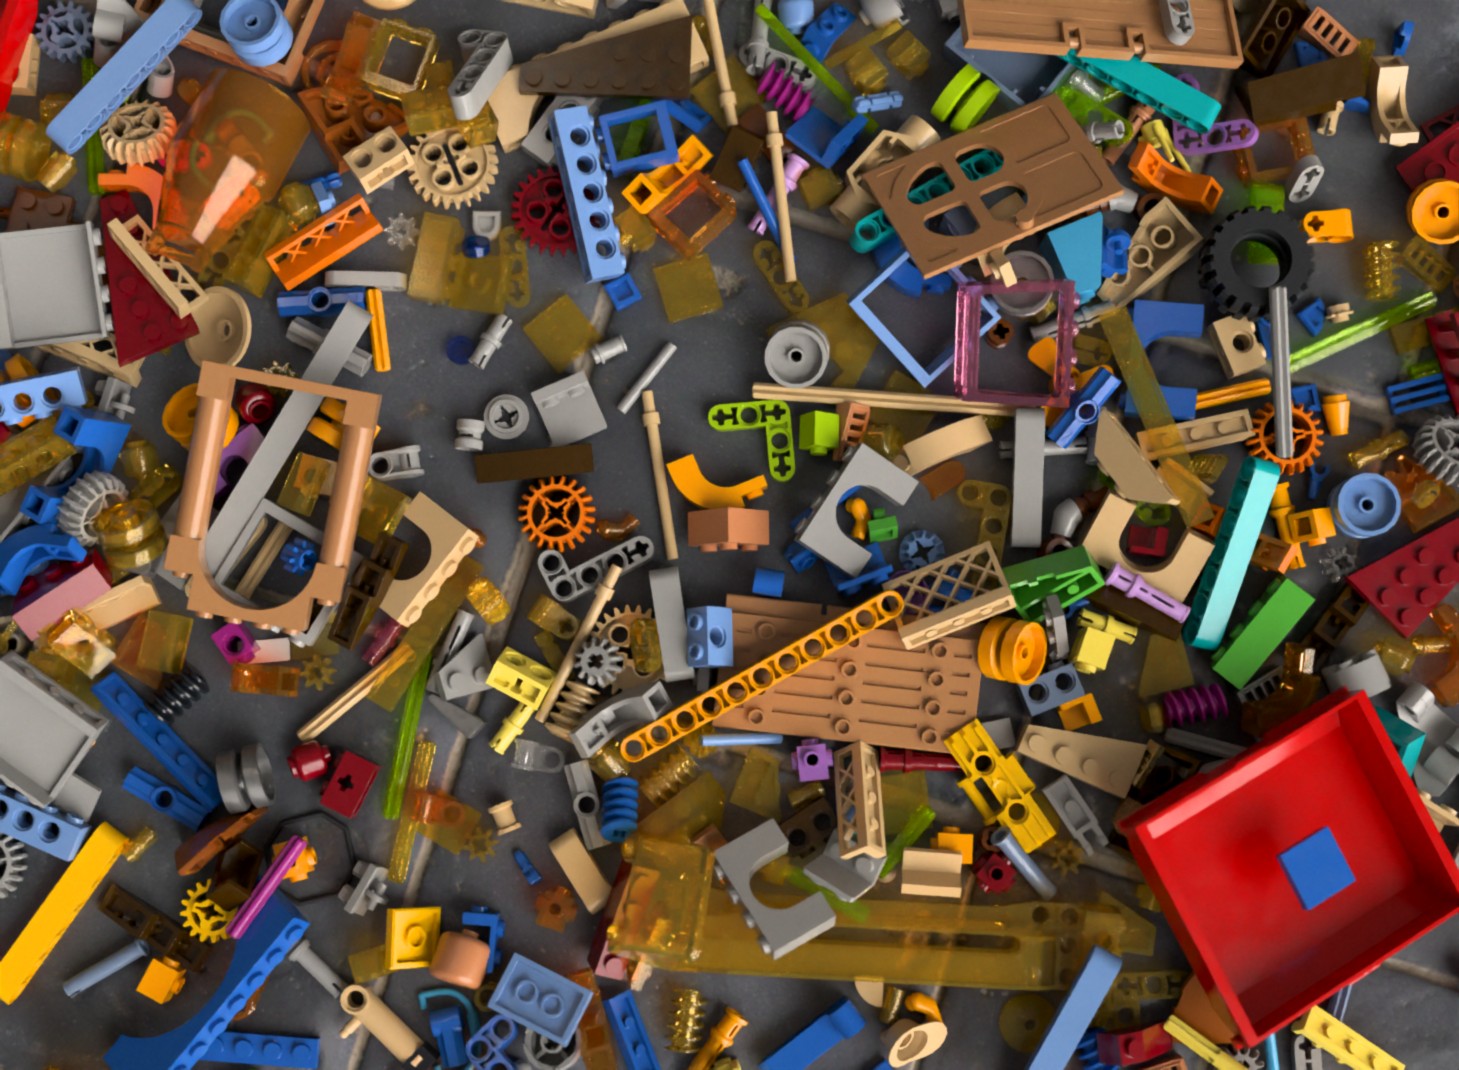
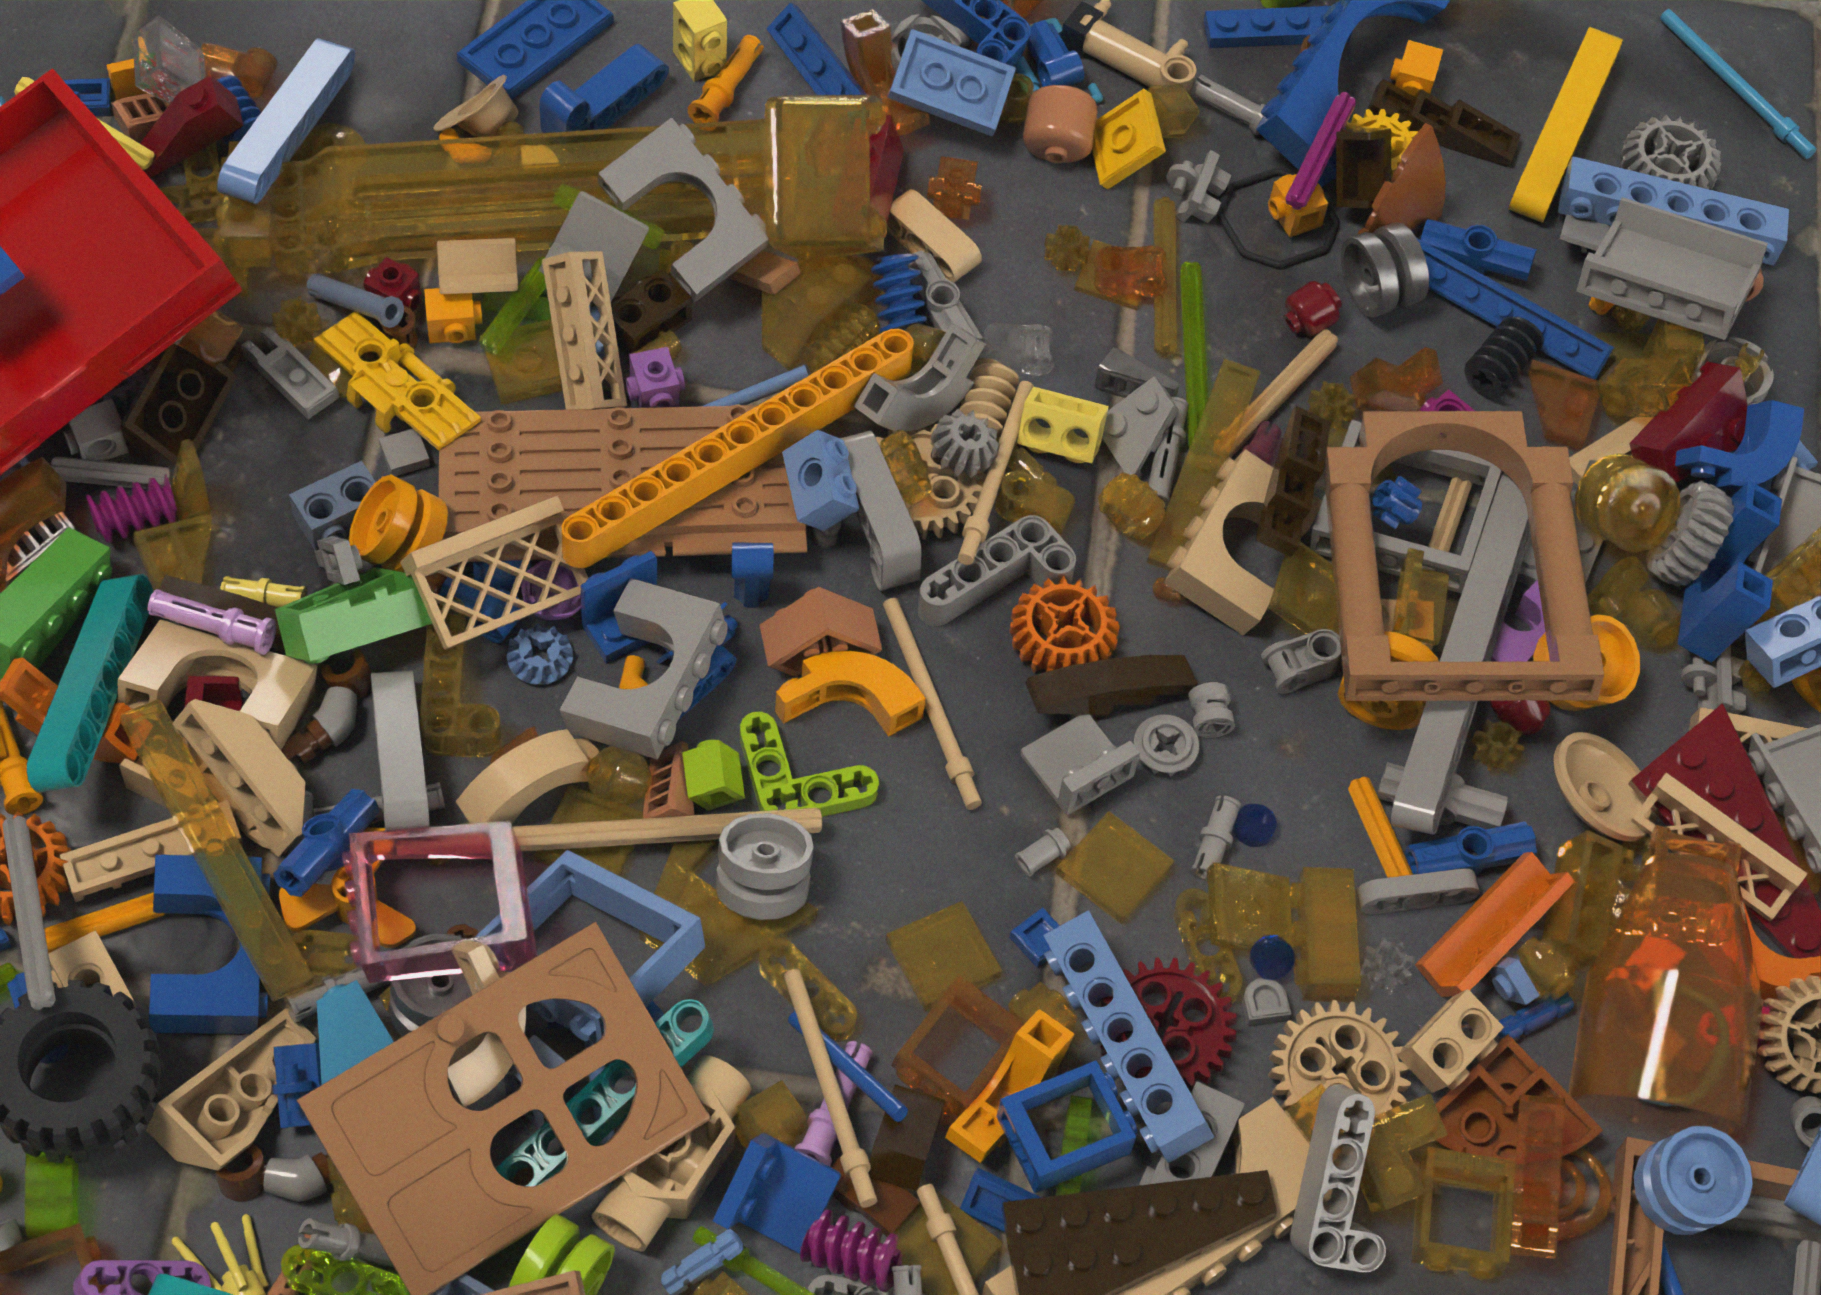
camera: 160 degrees right, 25 degrees down
sand blue pin [62,937,150,998] -> none
clear yellow pin [120,825,159,863] -> none
clear yellow panel [137,610,194,674] -> none
clear yellow plate [177,77,203,105] -> none
dark red brick [319,750,382,818] -> none
blue bracket [462,905,505,974] -> none
tan bush [487,800,522,836] -> none
light yellow pin [488,702,536,755] -> none
blue piece [513,850,544,887] -> none
clear orange arm [596,513,640,540] -> none
light grey bar [616,341,677,414] -> none
clear yellow piece [664,987,708,1053] -> none
clear yellow wing [728,747,782,823] -> none
bright green tile [867,507,898,544] -> none
dark red pin [879,746,965,774] -> none
tan wedge [1013,724,1148,799] -> none
light orange panel [1055,693,1102,731] -> none
light yellow brick [1067,627,1116,674] -> none
orange arch [1128,141,1223,215] -> none
clear yellow piece [1132,738,1165,789] -> none
clear yellow slope [1187,454,1229,486] -> none

